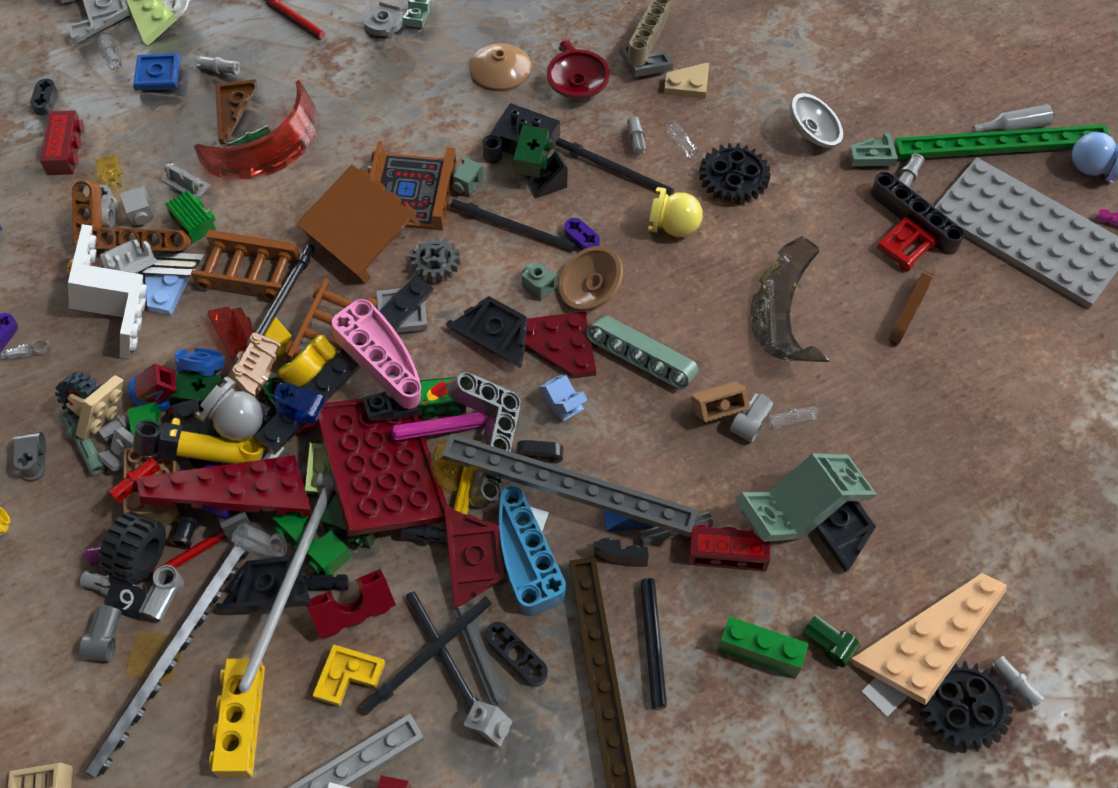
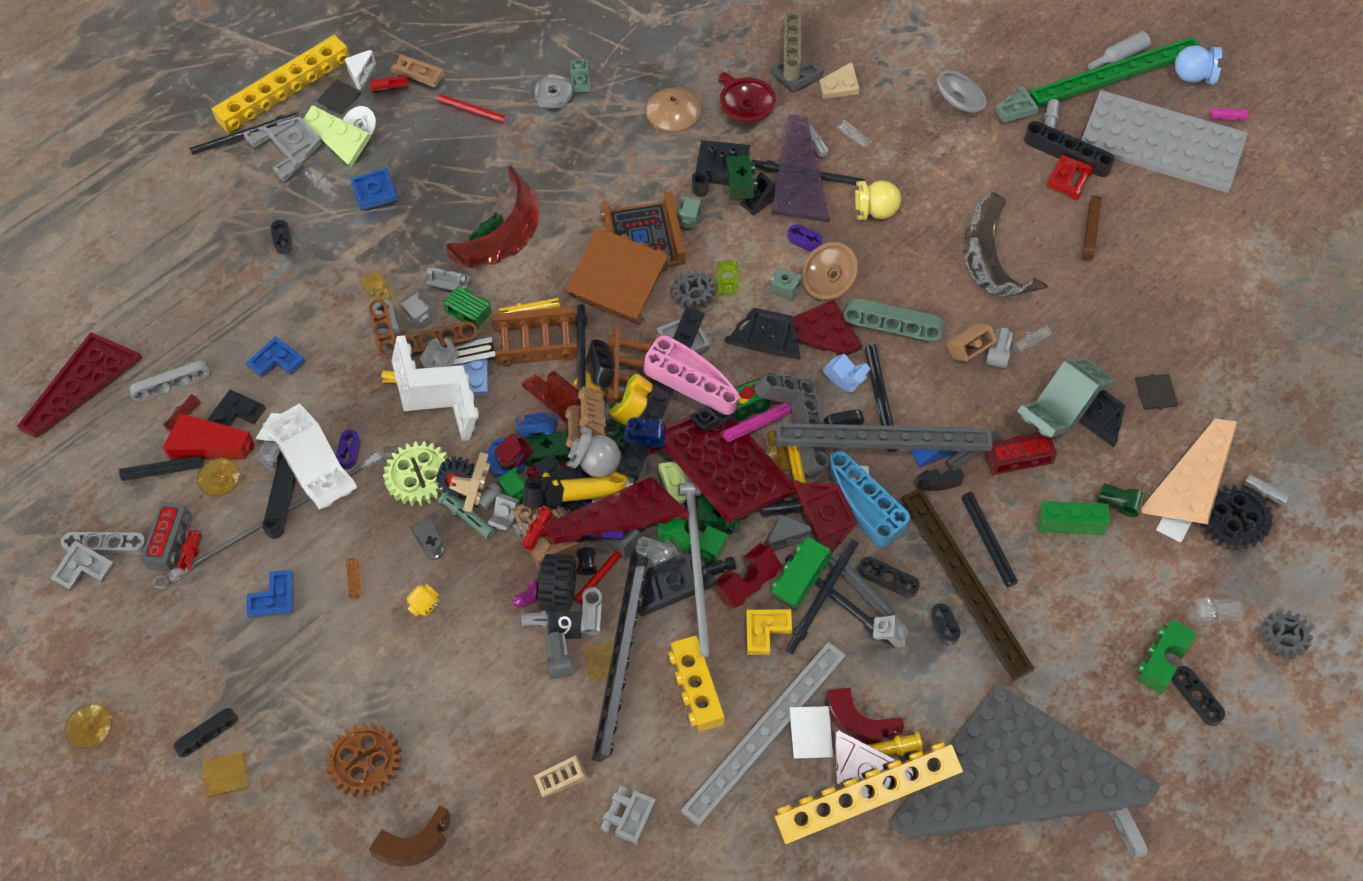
camera: 15 degrees left, 0 degrees up
dark red brick [40,110,84,175] -> none
light grey pin [196,56,240,75] -> none
reddish brown wing [215,79,258,145] -> none
black bar [450,199,576,252] -> none
black gear [699,143,771,205] -> none
none -> yellowish green gear [383,441,450,506]
none -> yellow pin [499,297,560,313]
none -> black beam [586,339,615,387]
none -> clear neon green window [717,261,738,295]
none -> dark grey slope [768,515,811,551]
none -> clear purple wing [772,114,830,222]
none -> green brick [772,537,832,611]
none -> black axle [865,344,898,453]
none -> black beam [930,603,961,646]
none -> clear smoke piece [1135,374,1178,410]

